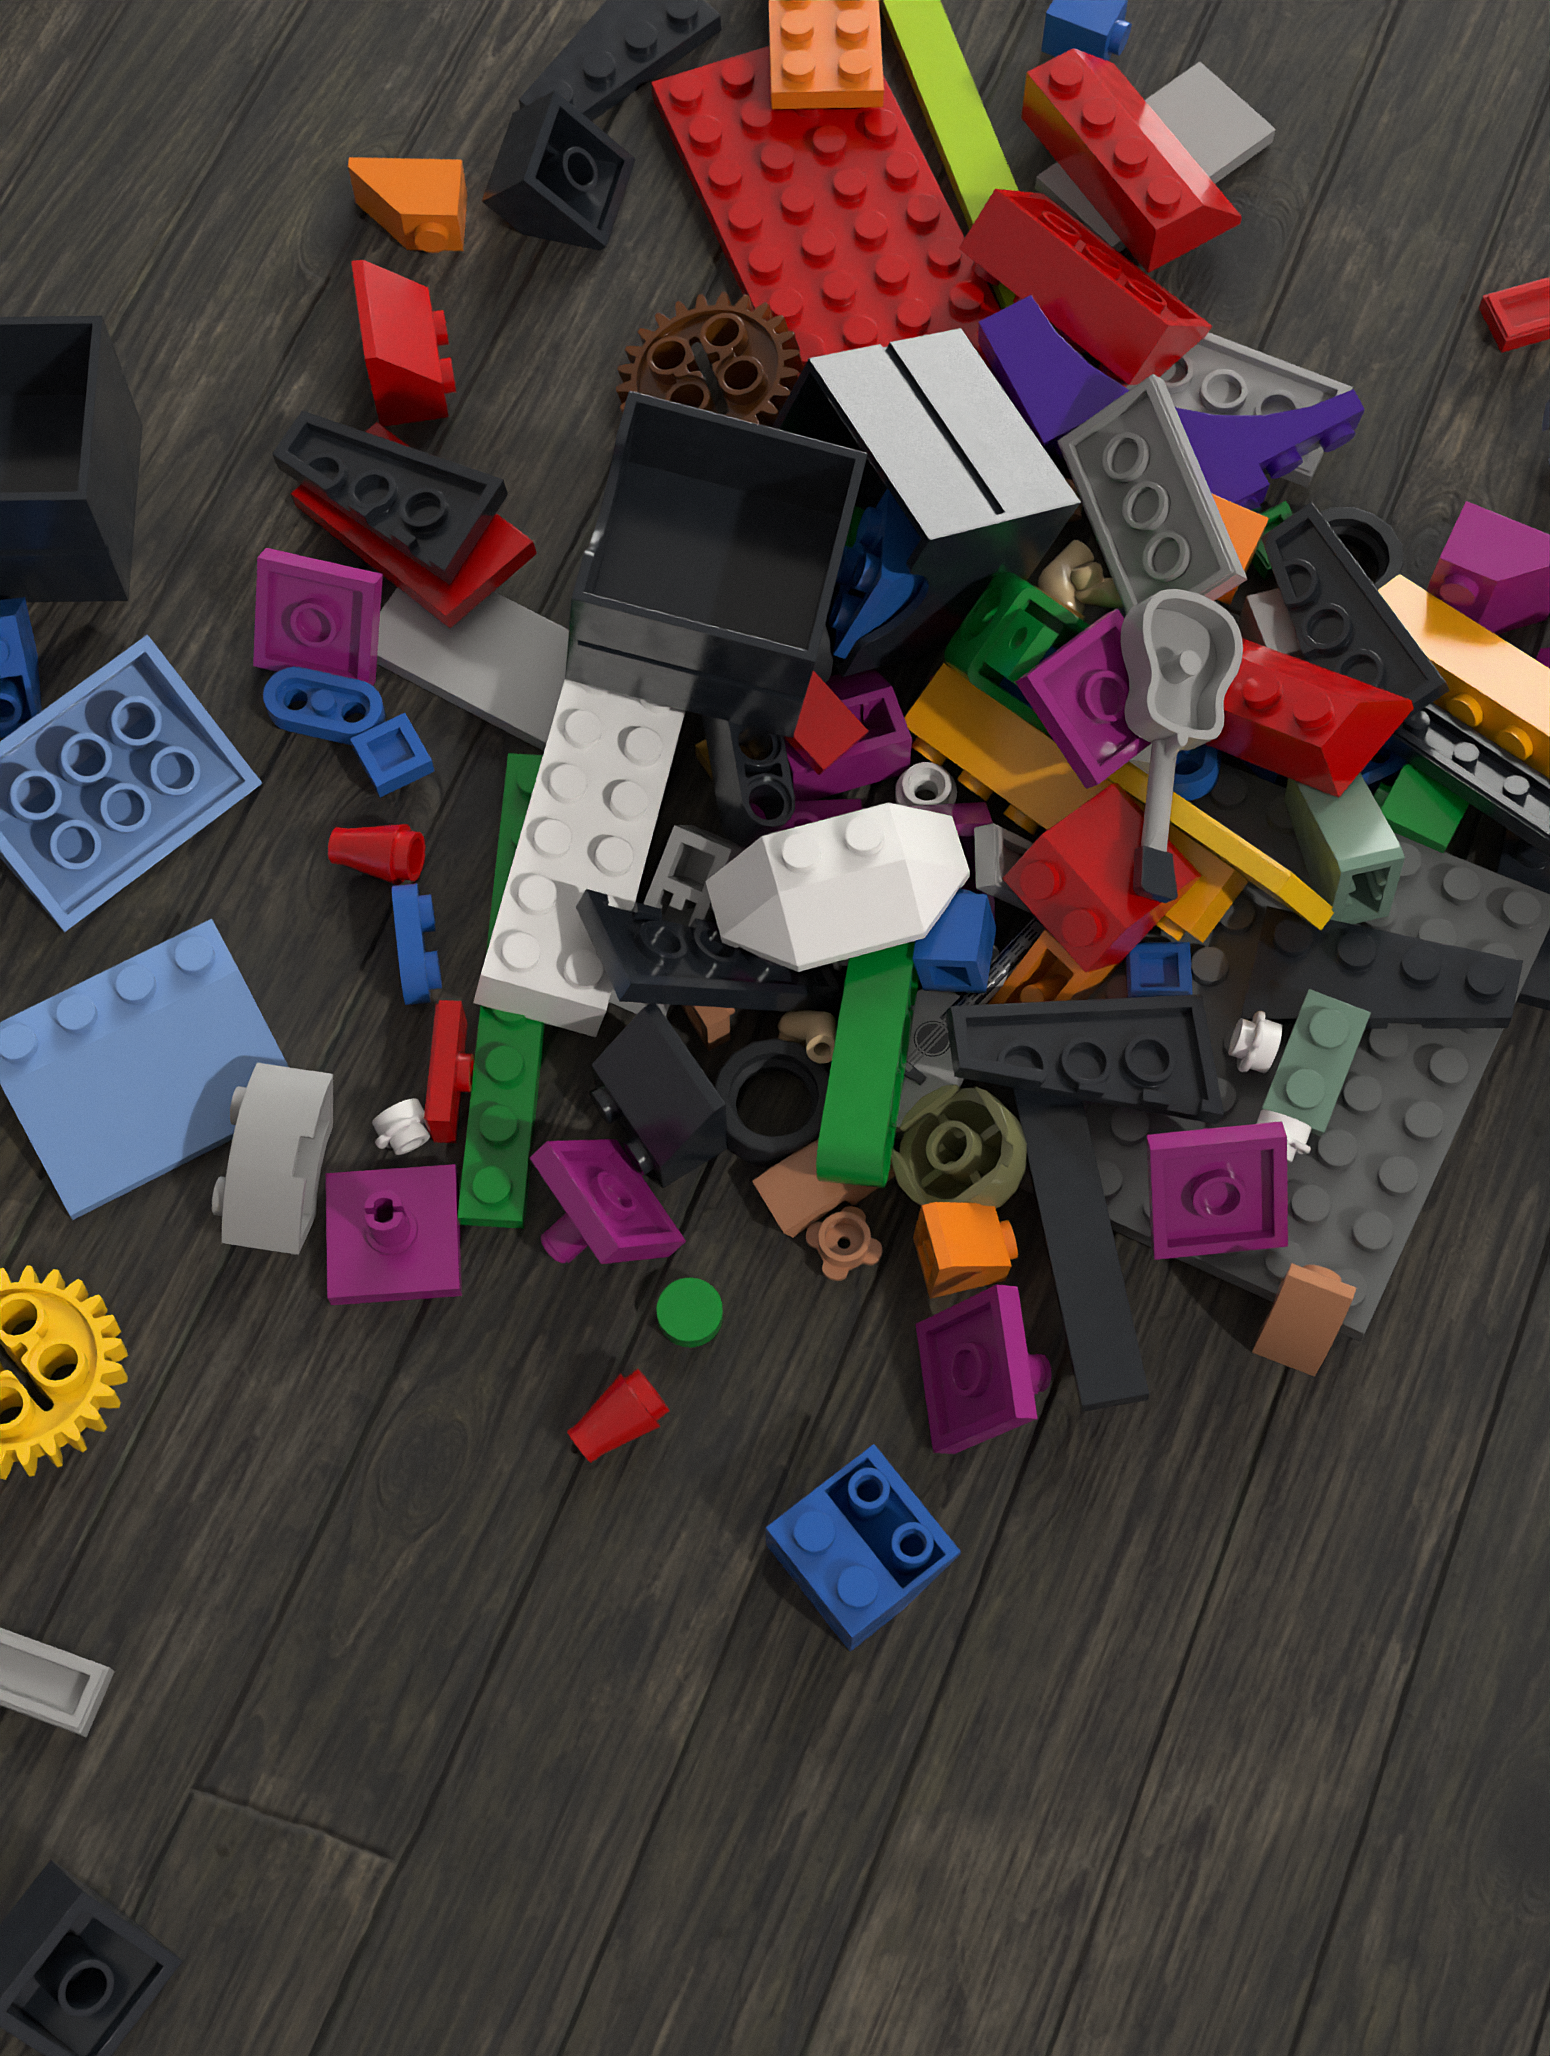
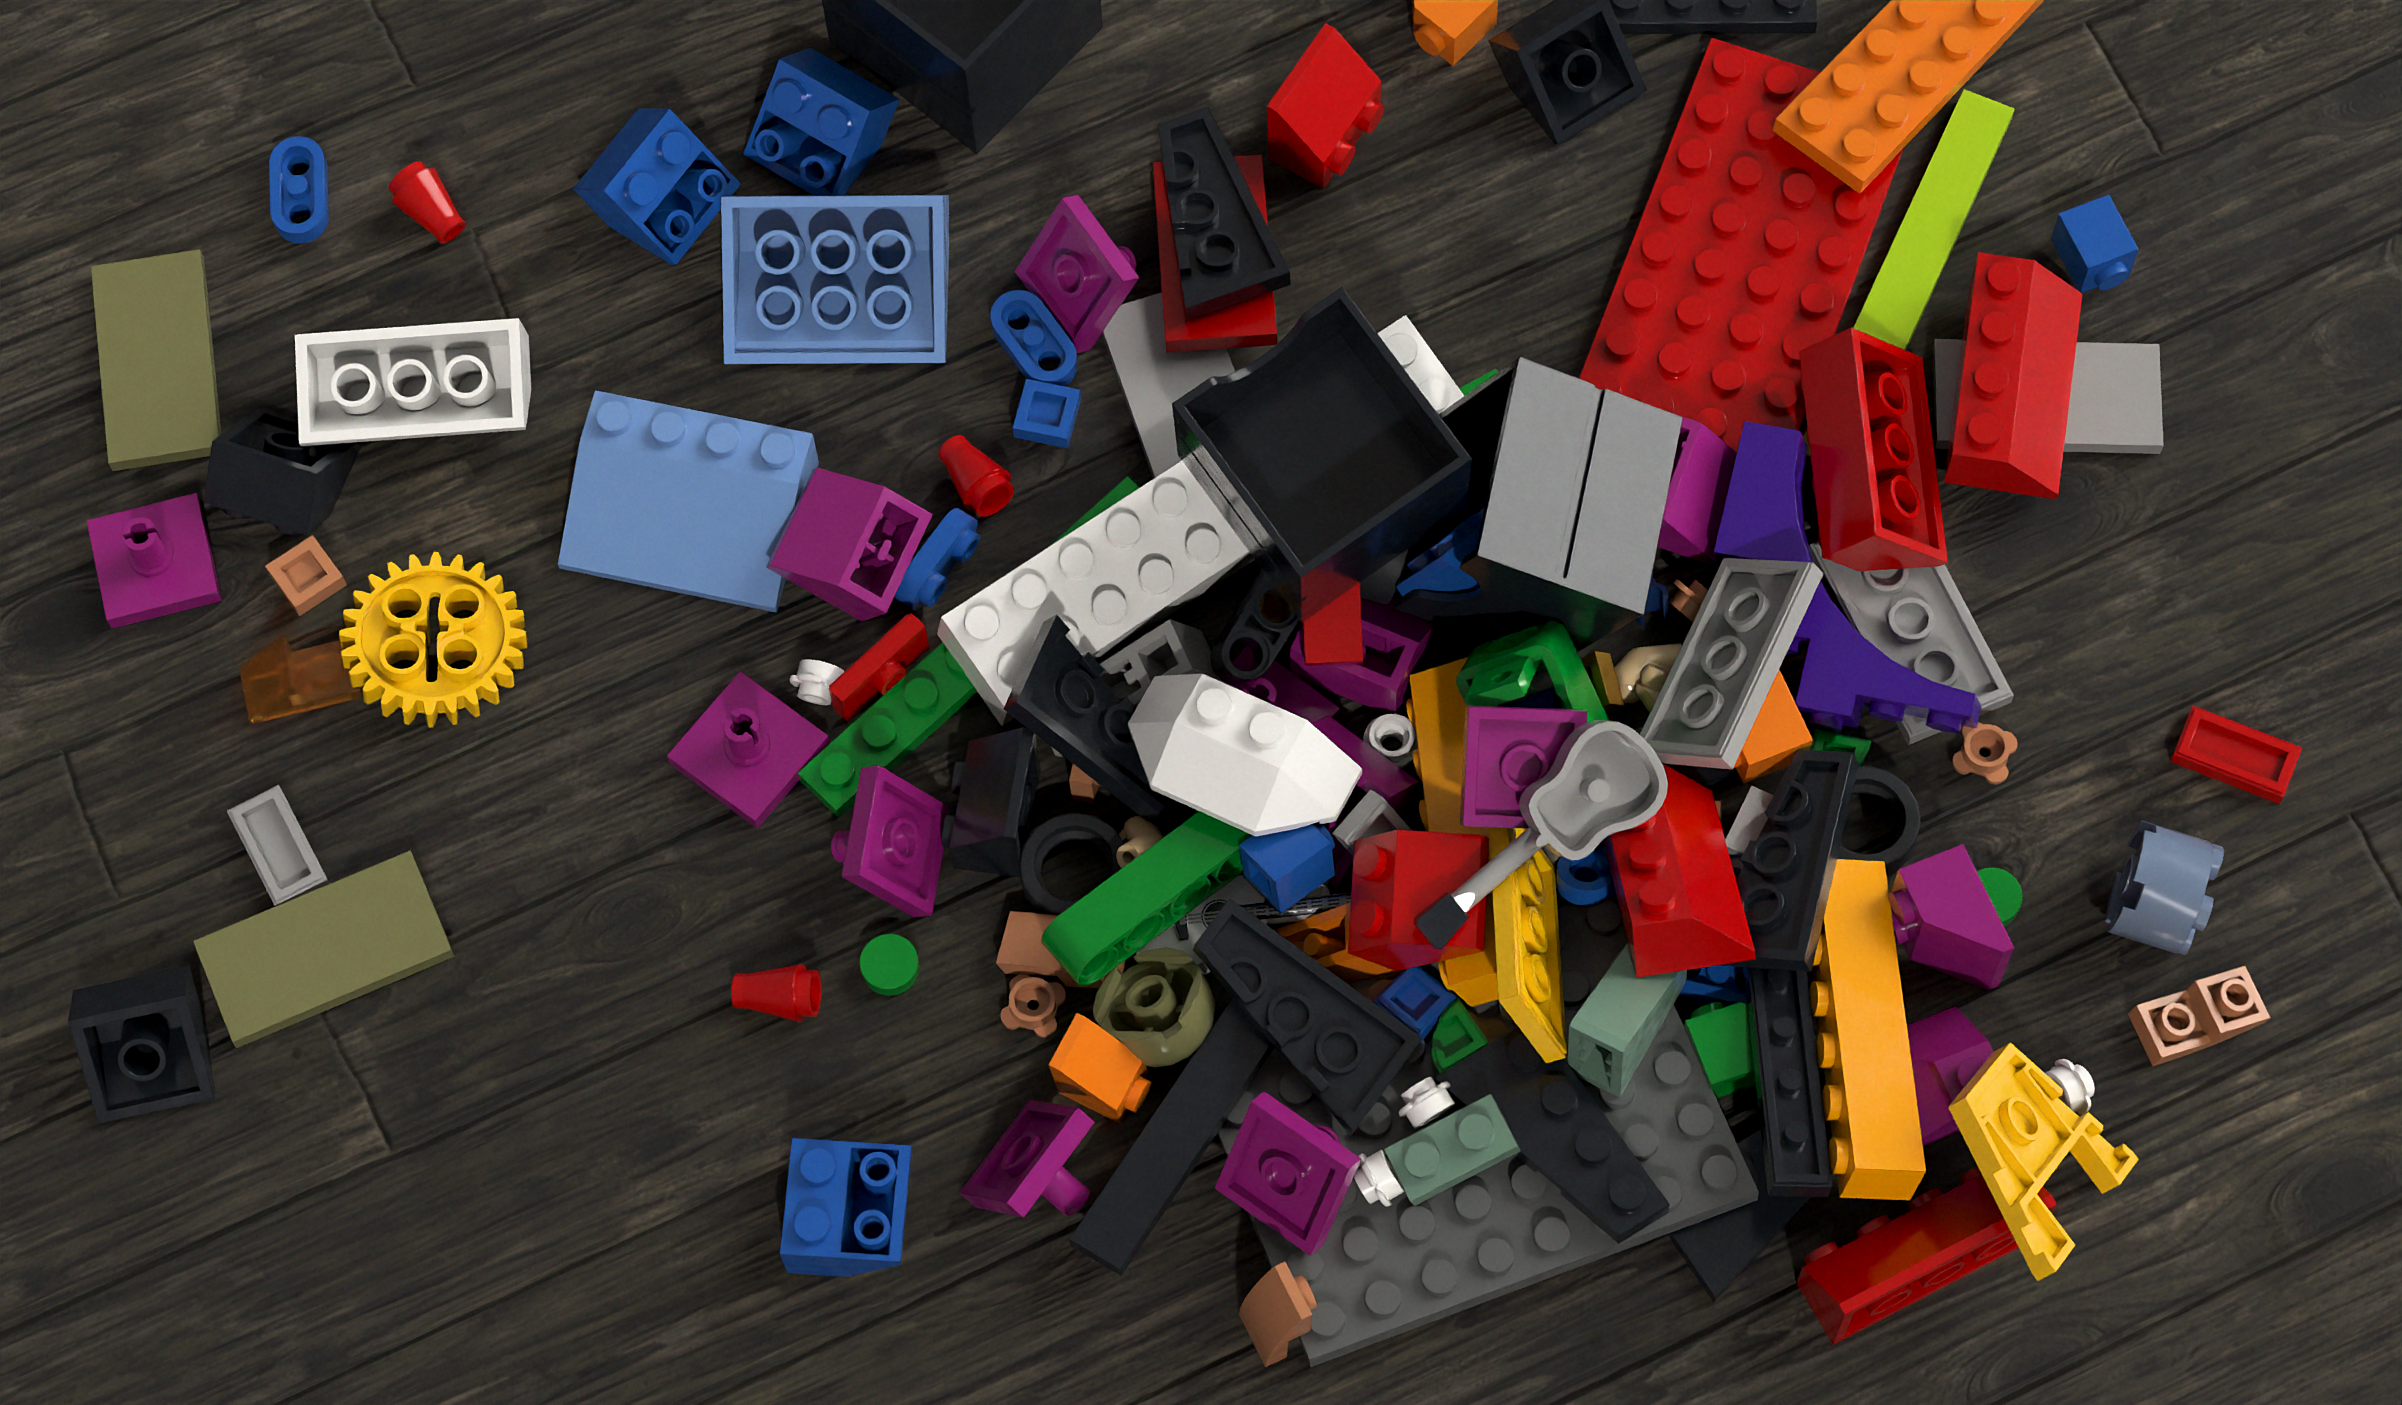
camera: 45 degrees right, 0 degrees up
light grey brick [212,1063,333,1255] -> none
reddish brown gear [616,292,804,427] -> none
none -> olive tile [193,850,455,1048]
none -> magenta slope [766,468,933,622]
none -> green tile [1431,998,1490,1076]
none -> nougat plate [1952,722,2018,784]

